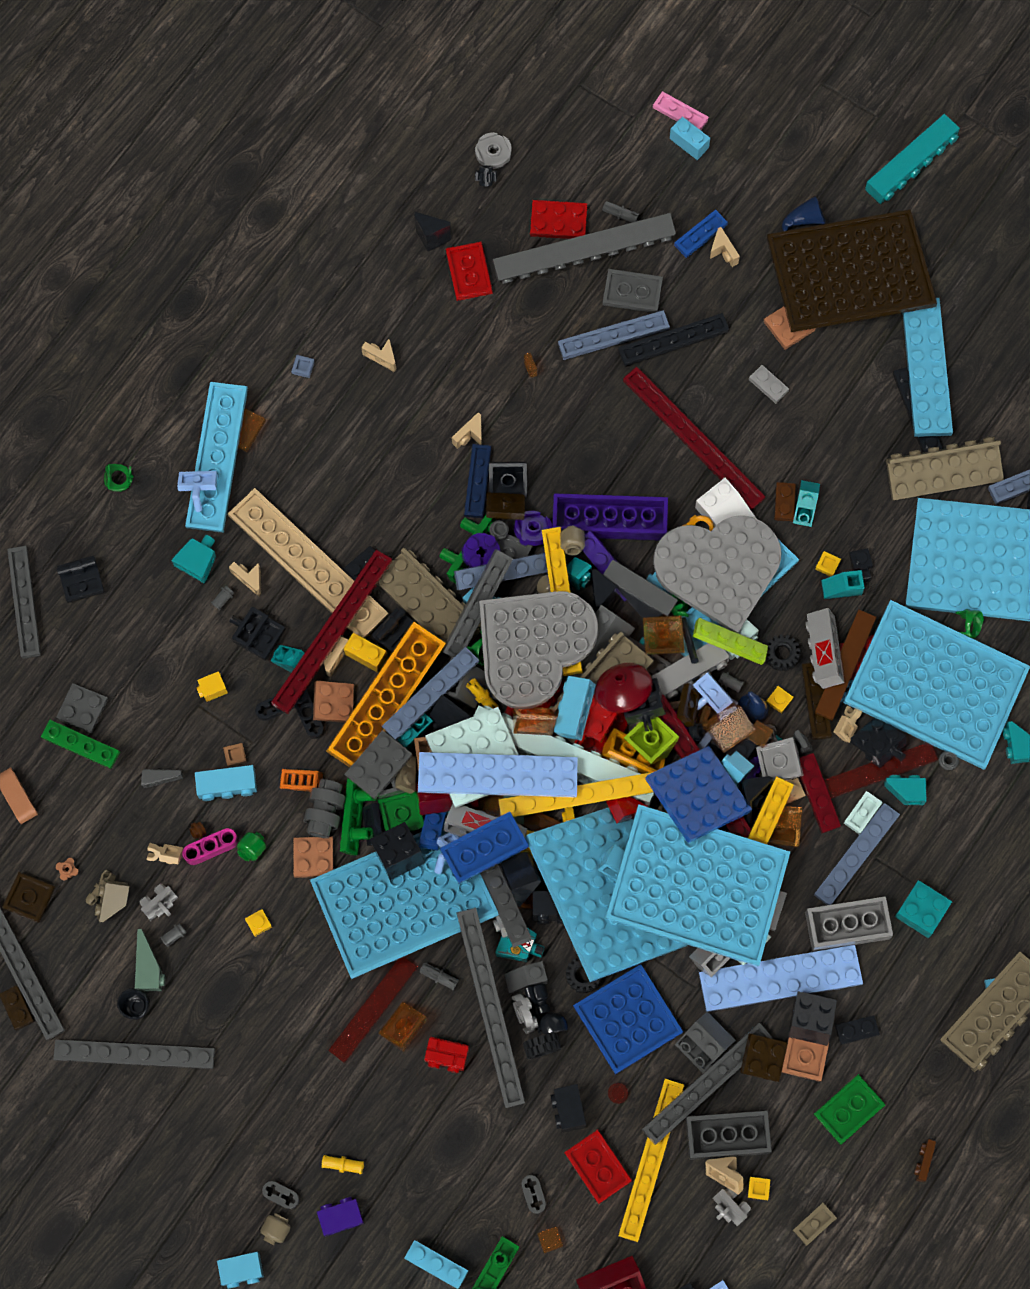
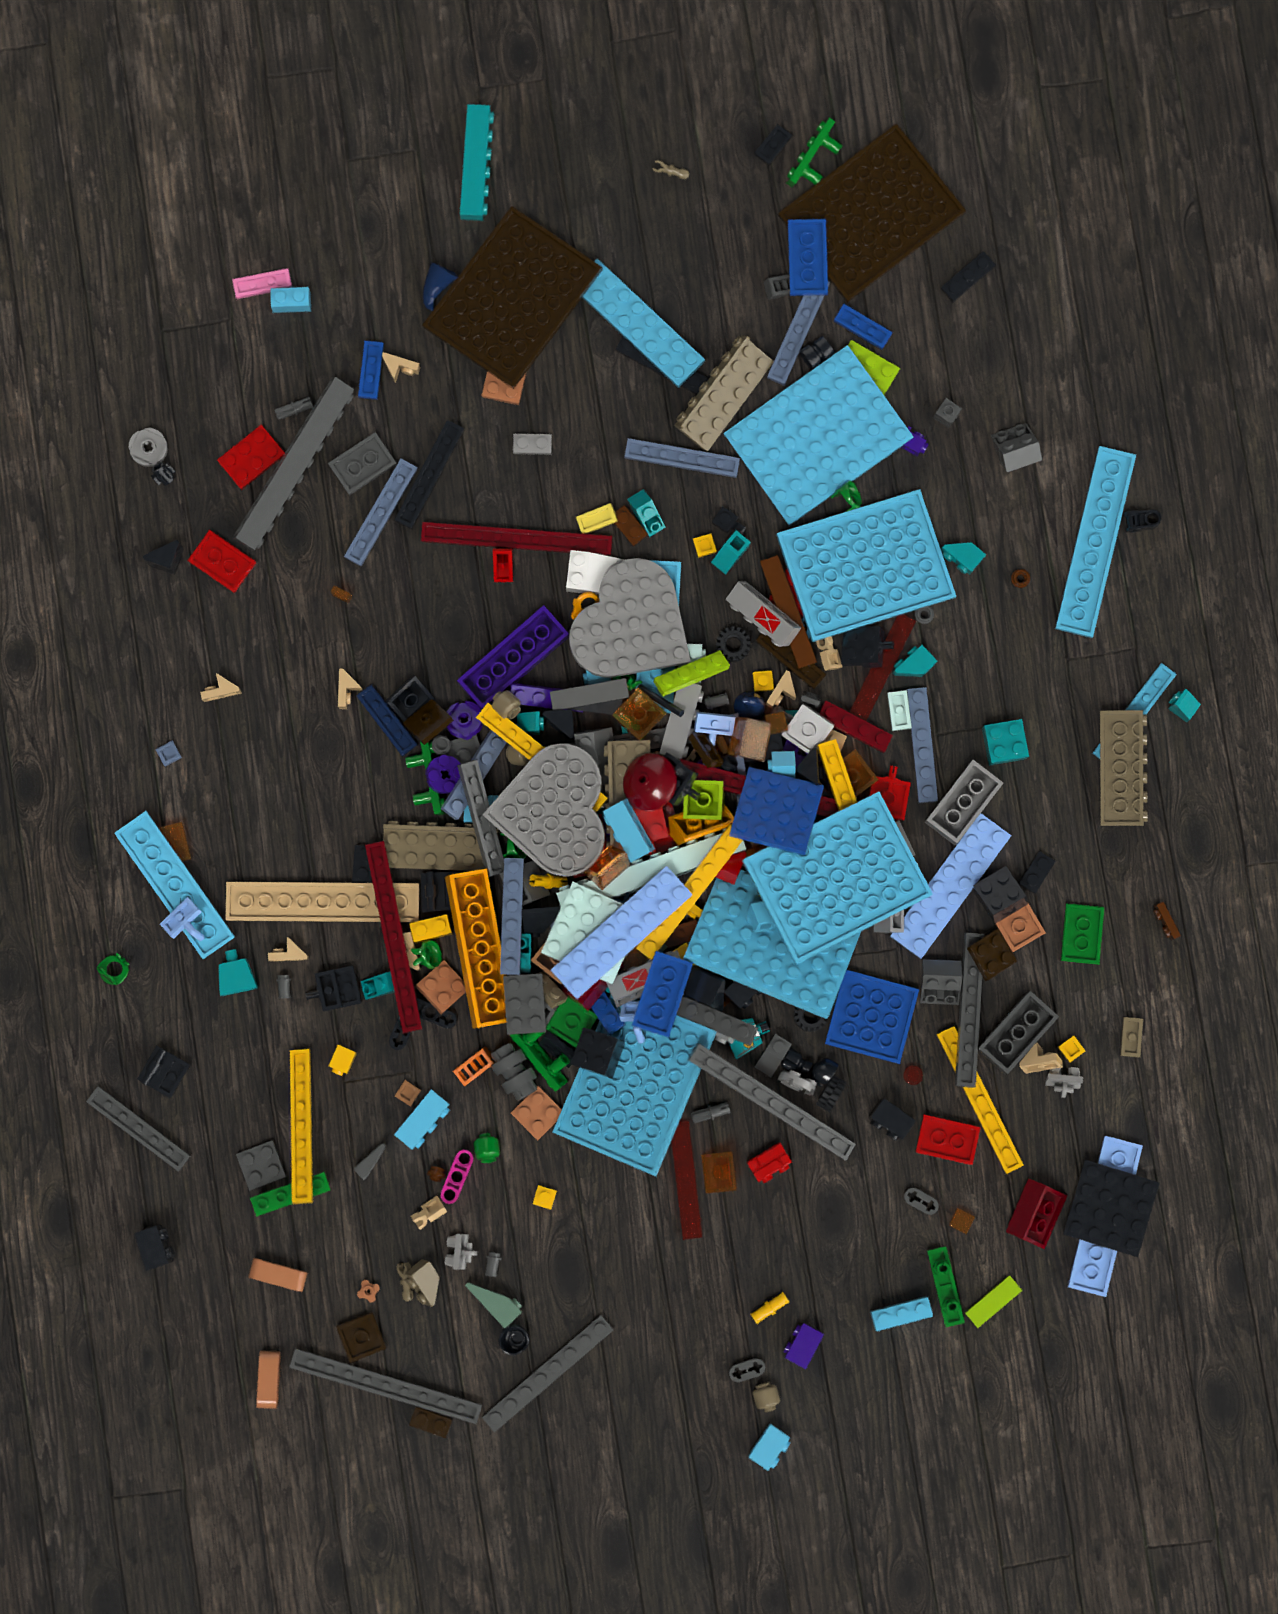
camera: 50 degrees left, 10 degrees up
none -> yellow plate [290,1049,313,1204]
none -> green piece [411,940,442,969]
none -> red slope [493,549,513,582]
none -> light yellow tile [576,503,618,534]
none -> sand blue plate [625,438,740,478]
none -> tan slope [766,670,796,708]
none -> red plate [869,766,911,821]

